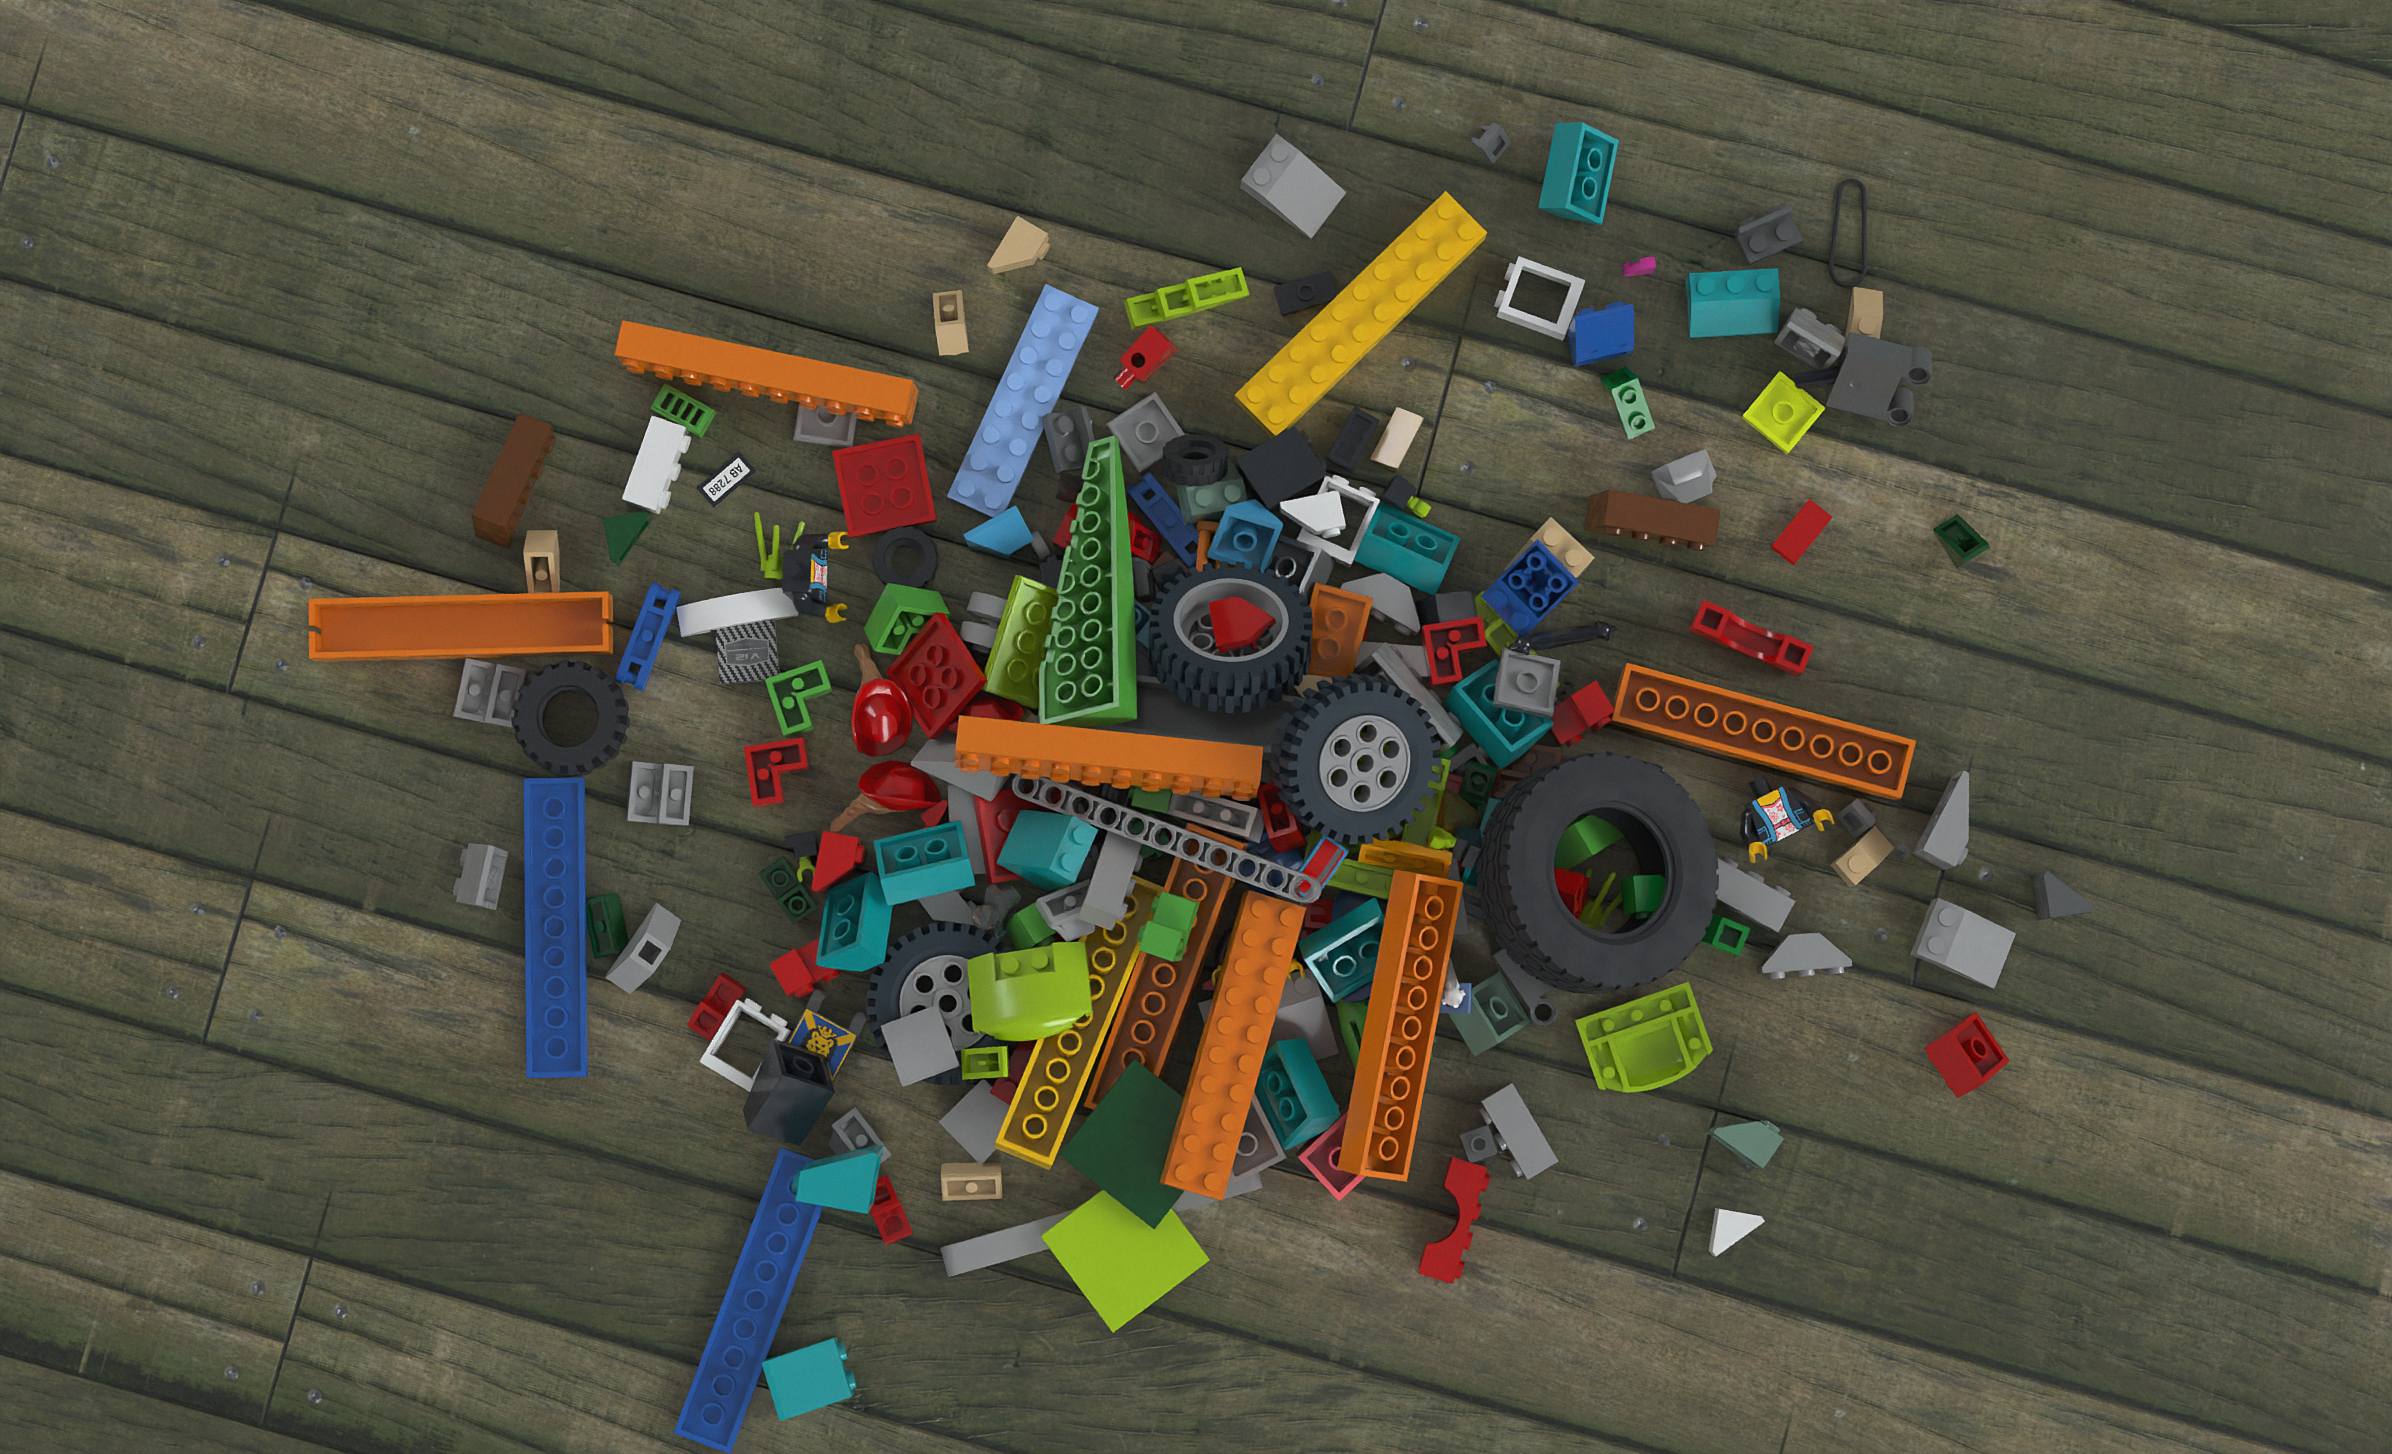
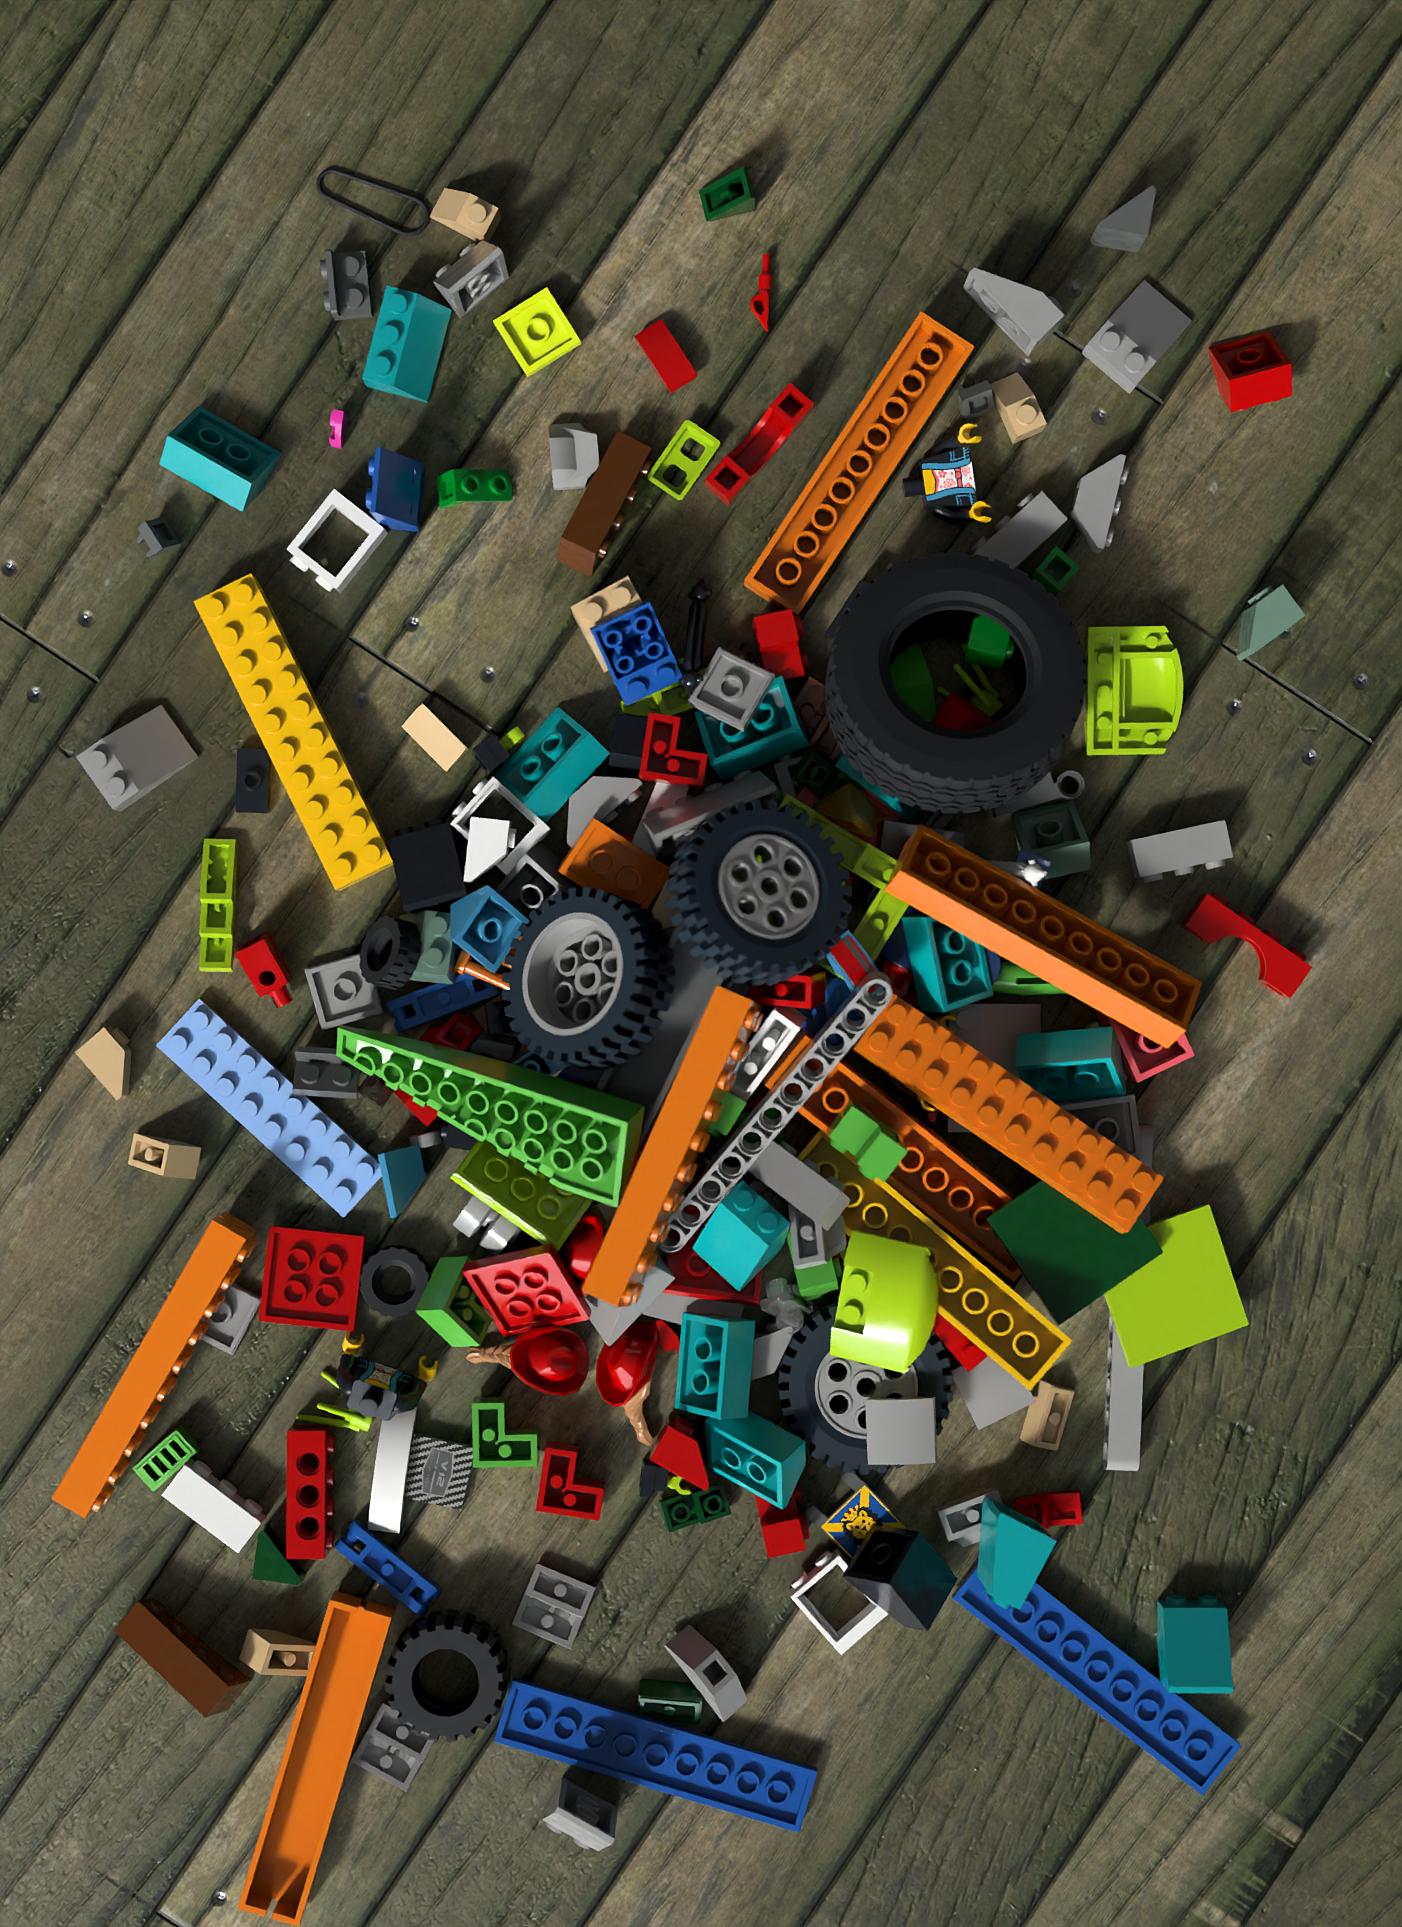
camera: 65 degrees left, 5 degrees up
red slope [687,972,747,1042] -> none
sticker [697,452,756,508] -> none
lime slope [961,1046,1010,1080] -> none
red slope [1208,596,1276,654] -> none
black plate [1326,406,1380,473] -> none
light orange plate [1358,833,1452,879] -> none
black piece [1429,825,1482,869] -> none
dark grey bracket [1457,1125,1497,1163] -> none
white slope [1709,1208,1765,1256] -> none
dark grey piece [1794,332,1933,427] -> none
none -> red brick [286,1425,335,1559]
none -> lime piece [647,420,720,500]
none -> red hand [750,254,773,332]

